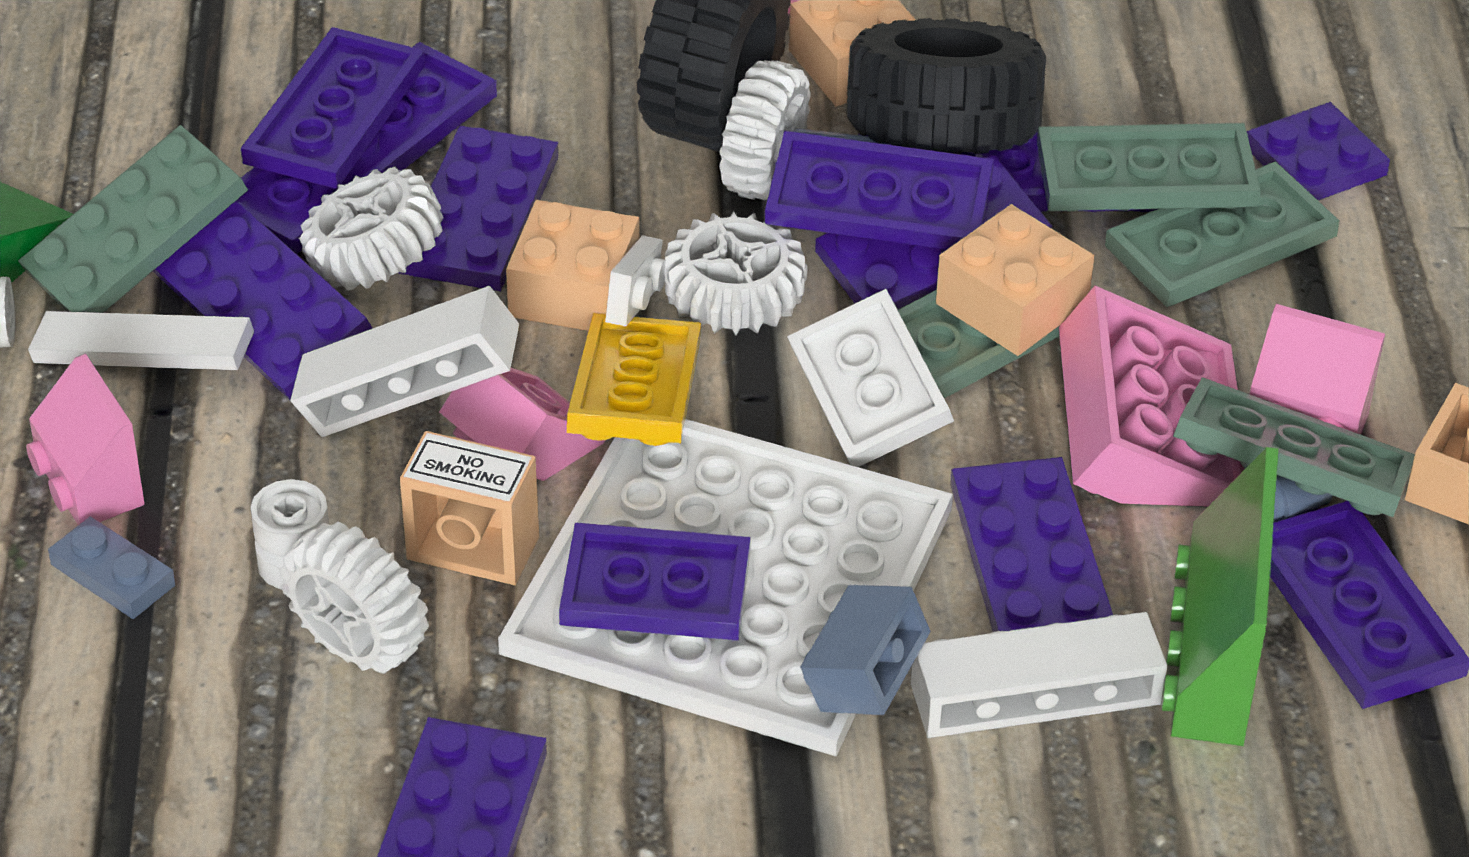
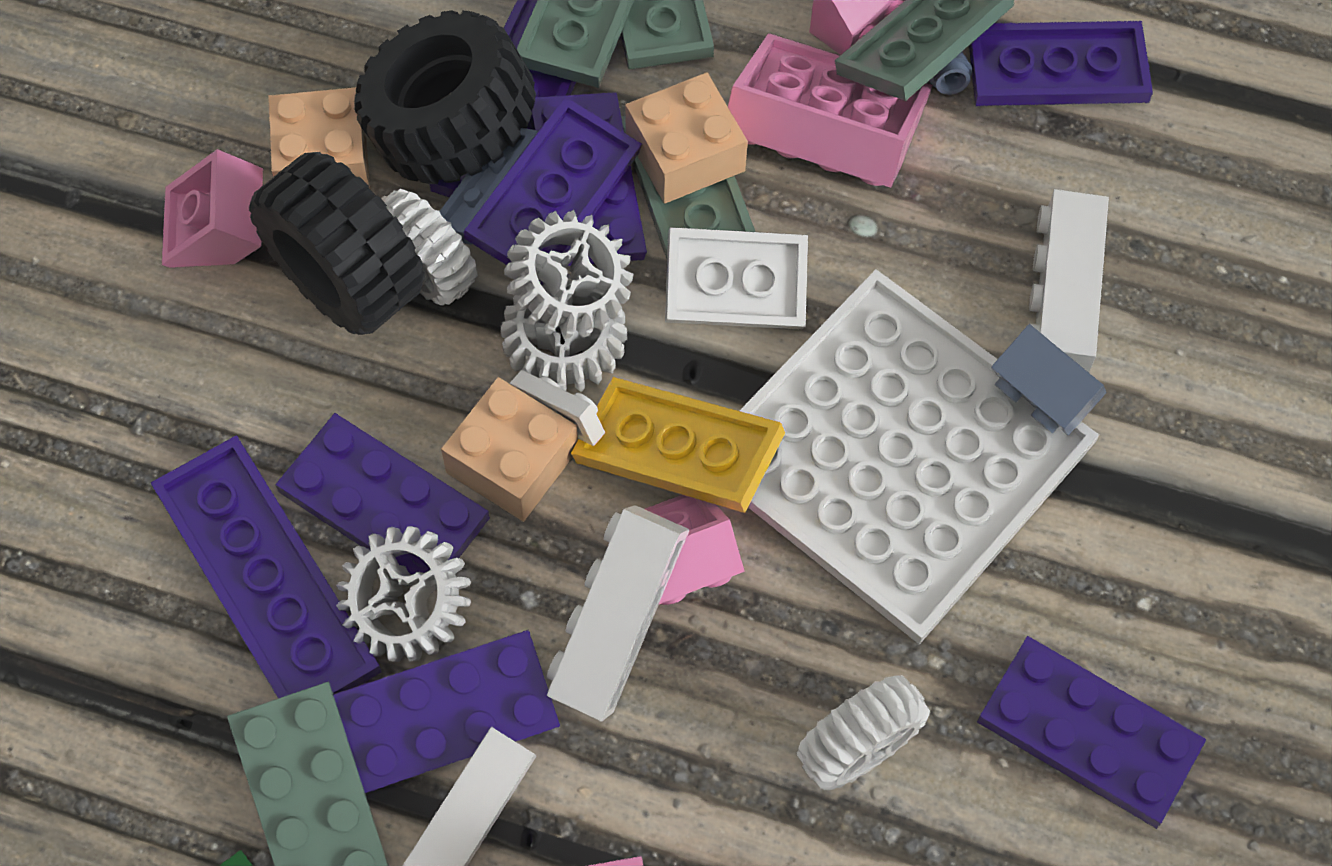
camera: 70 degrees left, 20 degrees up
dark purple plate [241,27,425,189] -> none
white wheel [250,479,329,589] -> none
light nougat brick [400,431,539,586] -> none
dark purple plate [559,522,751,641] -> none
dark purple plate [950,457,1113,632] -> none
bright green slope [1162,447,1279,746] -> none
none -> white gear [504,210,634,339]

